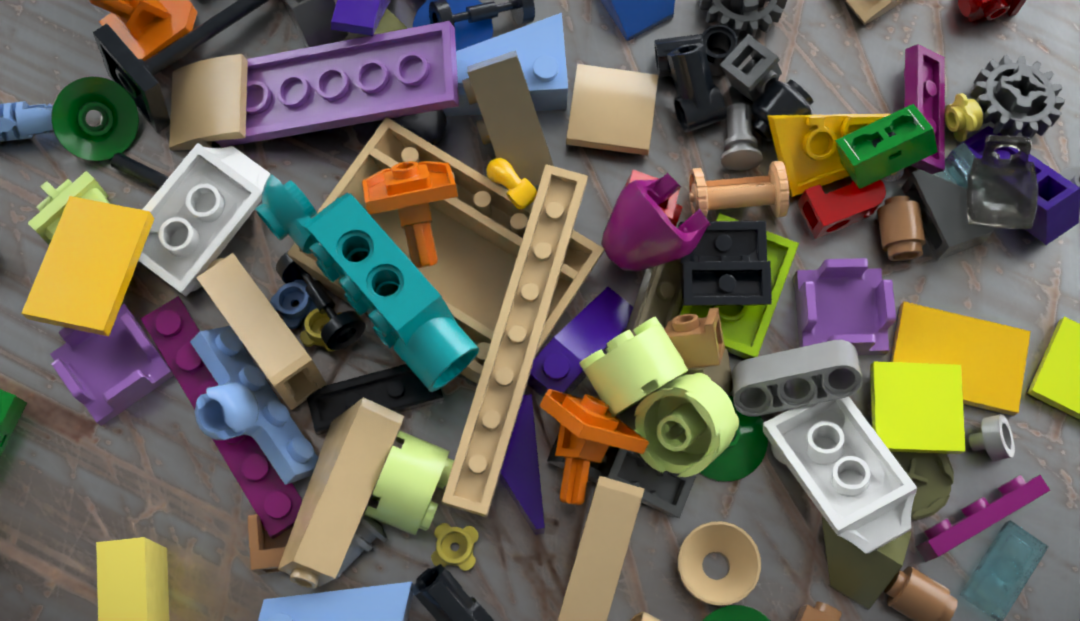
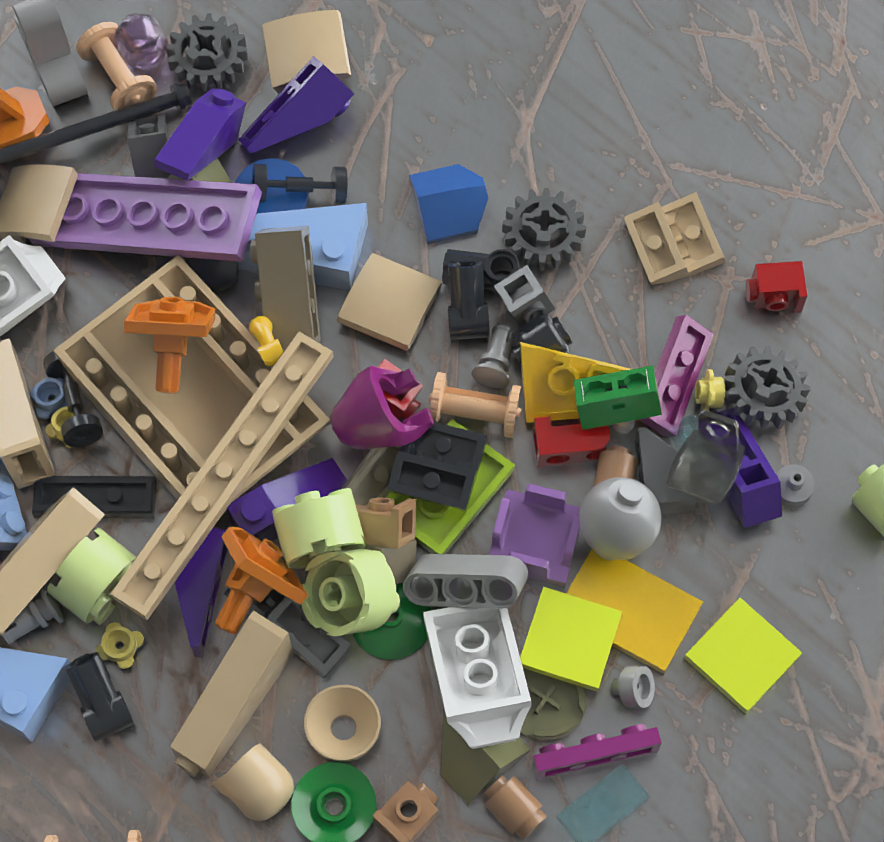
camera: 20 degrees right, 5 degrees down
teal brick [255,174,479,392] -> none
none -> light grey brick [579,477,662,560]

